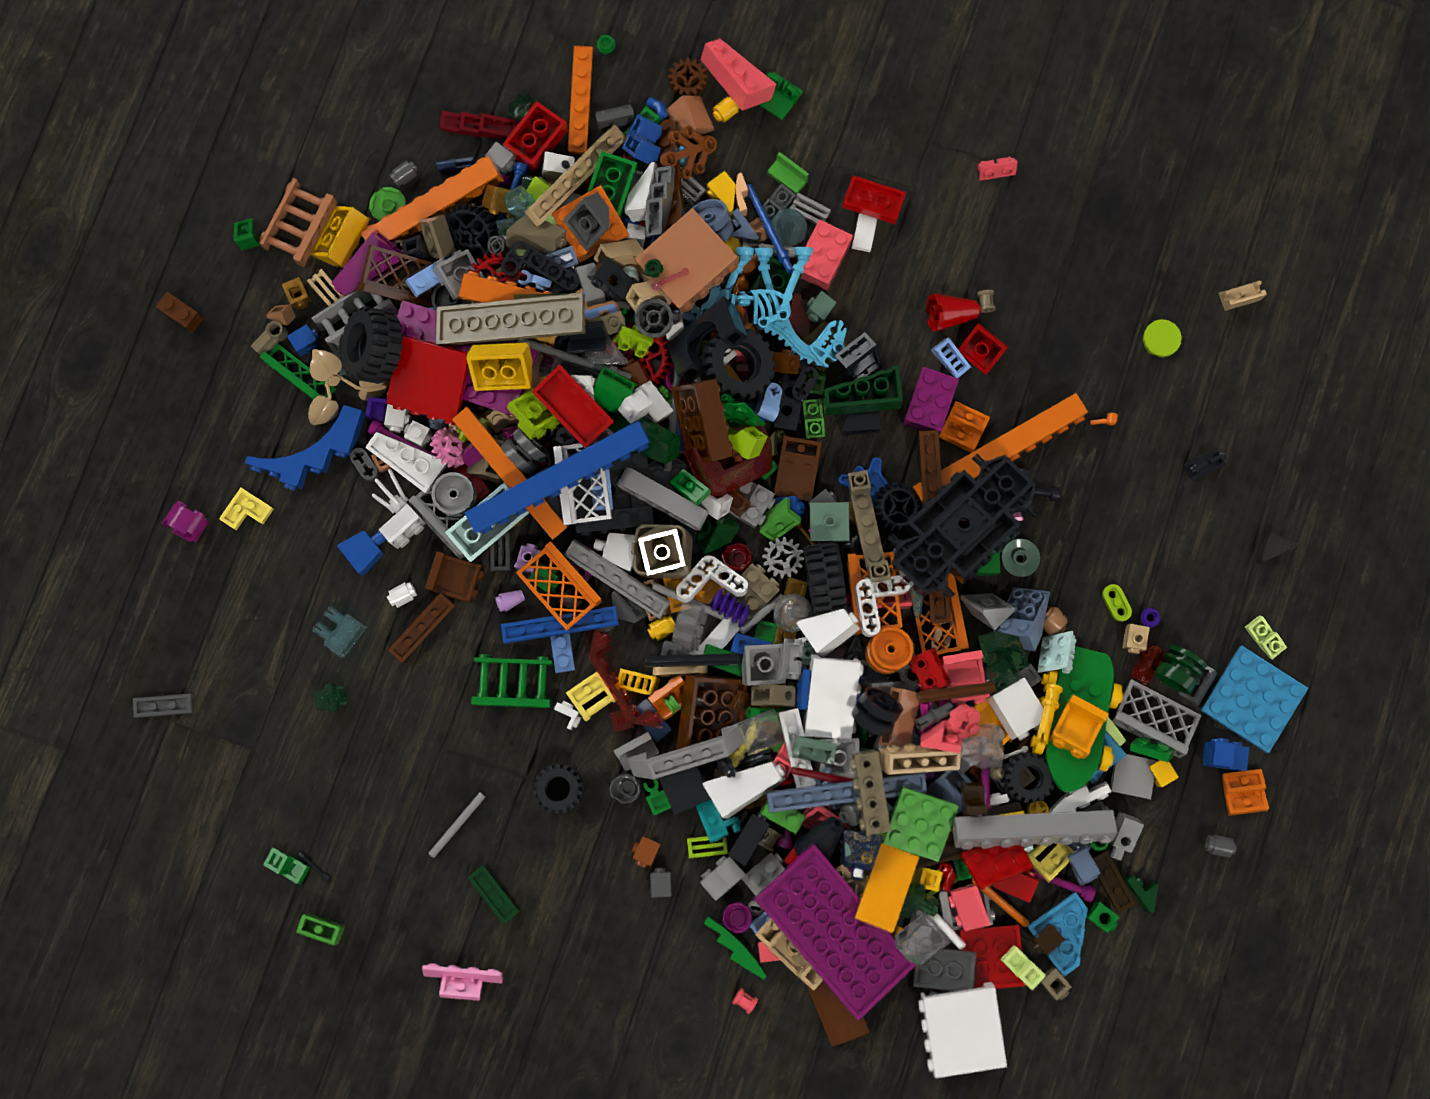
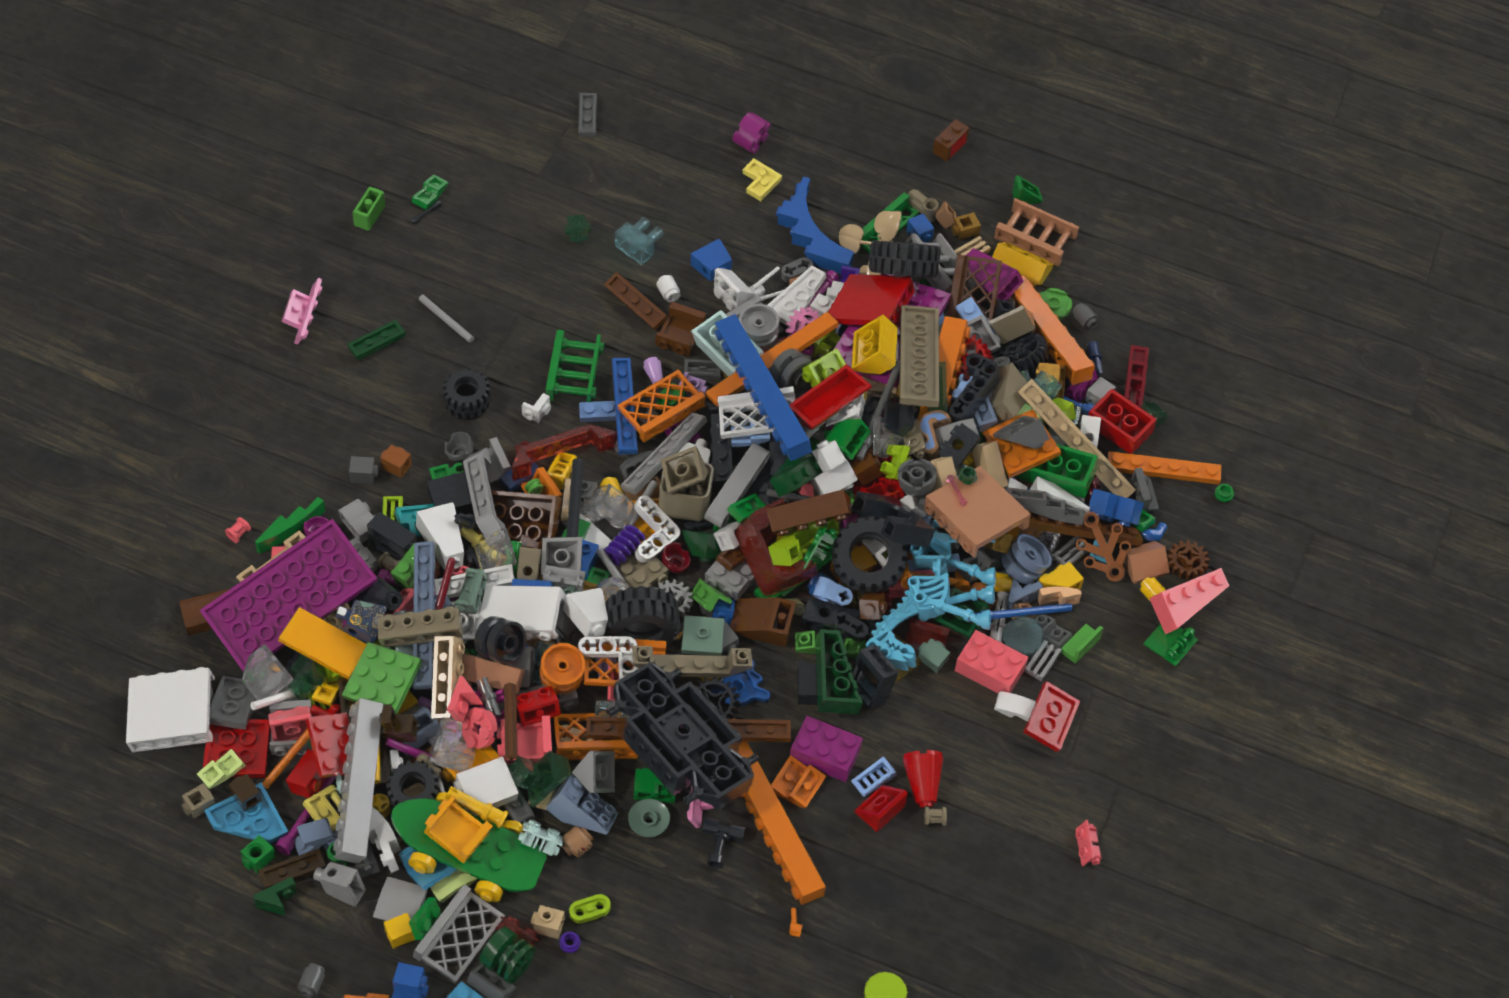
camera: 90 degrees right, 25 degrees down
light yellow plate [566,671,618,722] -> none

